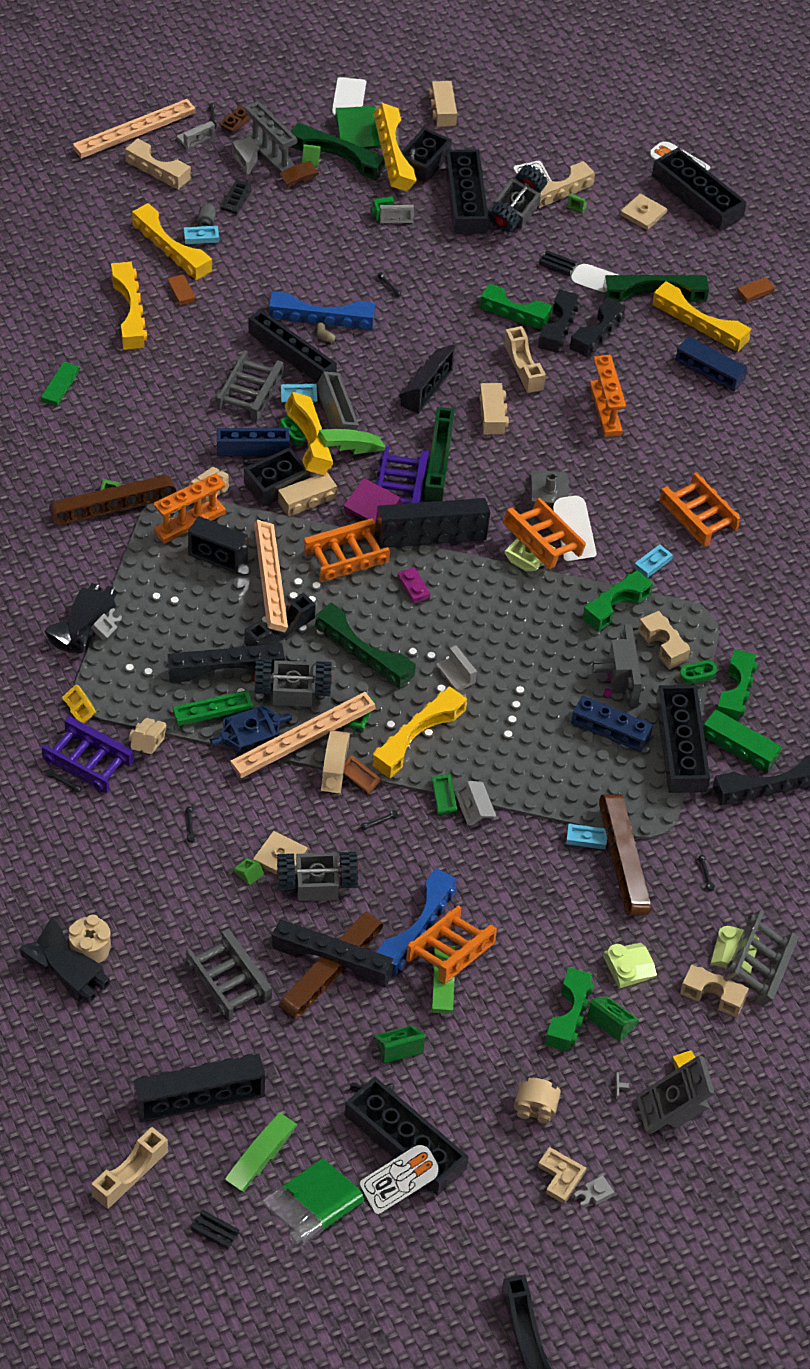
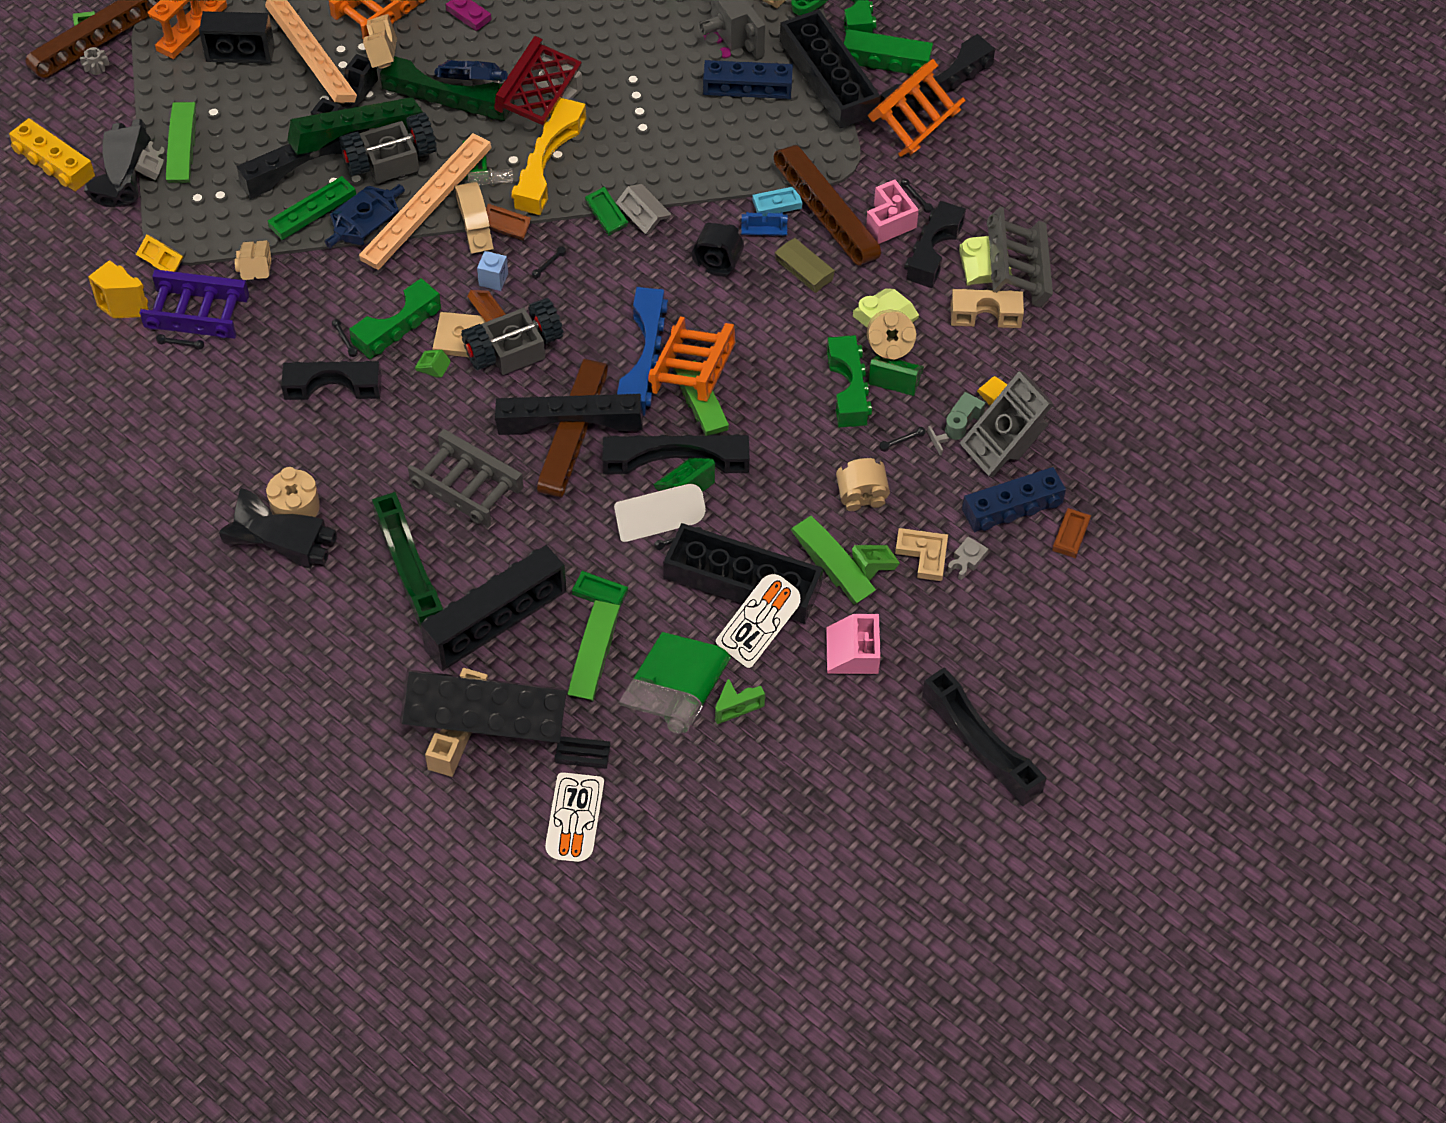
camera: 20 degrees left, 5 degrees up
none -> yellow brick [9,118,95,192]
none -> light grey gear [80,47,109,75]
none -> yellow slope [88,260,149,318]
none -> bright green slope [166,102,196,183]
none -> black arch [281,361,382,400]
none -> dark green arch [287,97,423,155]
none -> green arch [349,278,441,359]
none -> tan arch [363,14,397,69]
none -> dark green arch [372,492,443,632]
none -> black brick [400,669,567,743]
none -> dark blue plate [434,60,508,82]
none -> dark orange tile [467,290,506,322]
none -> clear axle [468,168,514,186]
none -> light blue brick [477,251,508,291]
none -> dark red fence [494,36,582,125]
none -> sticker [545,772,604,862]
none -> green tile [572,571,628,607]
none -> black arch [603,434,750,475]
none -> white sticker [614,484,705,542]
none -> black brick [691,222,744,276]
none -> bright green slope [715,679,765,724]
none -> blue hinge [741,212,788,235]
none -> olive piece [774,238,835,293]
none -> bright green slope [791,516,876,605]
none -> bright pink slope [826,614,880,674]
none -> bright green slope [852,545,900,581]
none -> bright pink brick [866,180,919,244]
none -> orange fence [867,59,966,157]
none -> tan brick [867,309,916,360]
none -> black hinge [880,427,926,452]
none -> black arch [905,200,966,288]
none -> sand green leg [945,392,986,440]
none -> dark blue brick [962,467,1066,532]
none -> dark orange tile [1052,508,1091,558]

